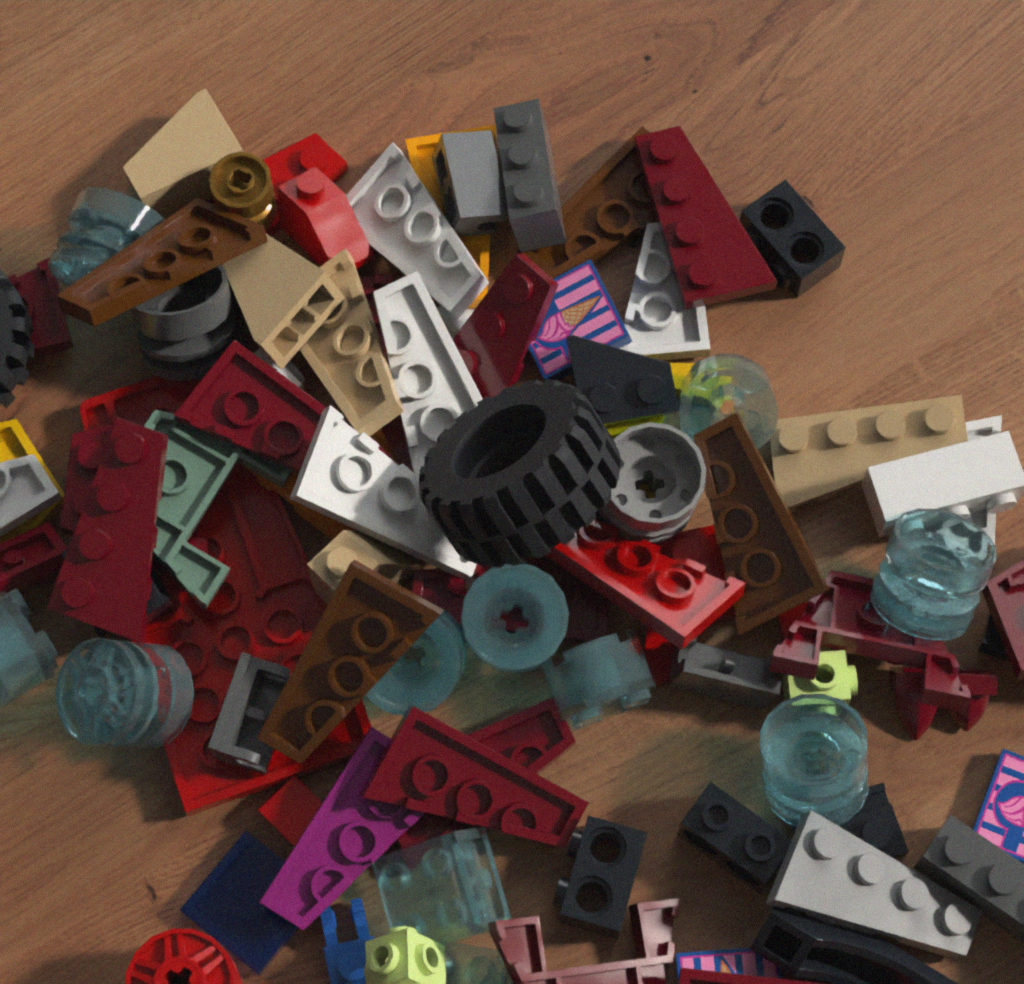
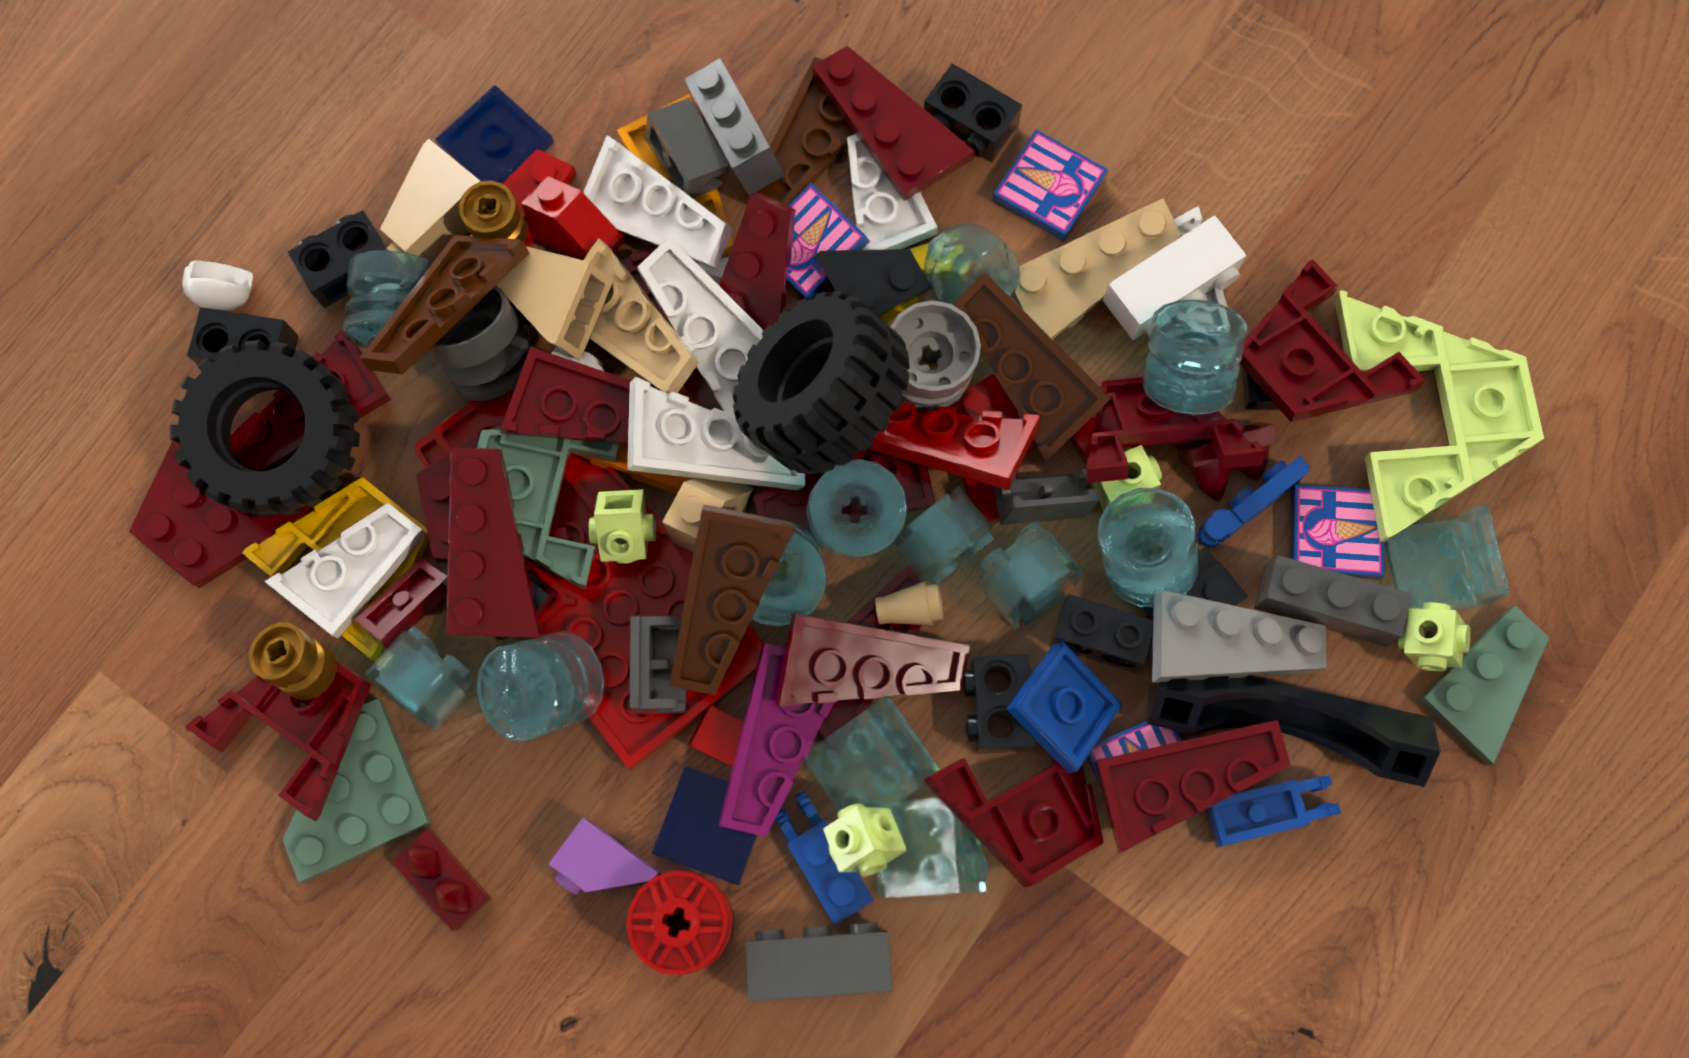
camera: 15 degrees left, 5 degrees up
none -> black brick [287,210,398,309]
none -> clear blue tile [435,85,554,184]
none -> medium lavender slope [548,818,662,895]
none -> yellowish green brick [589,489,656,563]
none -> tan cone [875,581,944,626]
none -> clear light blue brick [978,522,1084,628]
none -> tile [992,129,1108,241]
none -> blue tile [1007,641,1122,773]
none -> blue hinge [1197,456,1310,549]

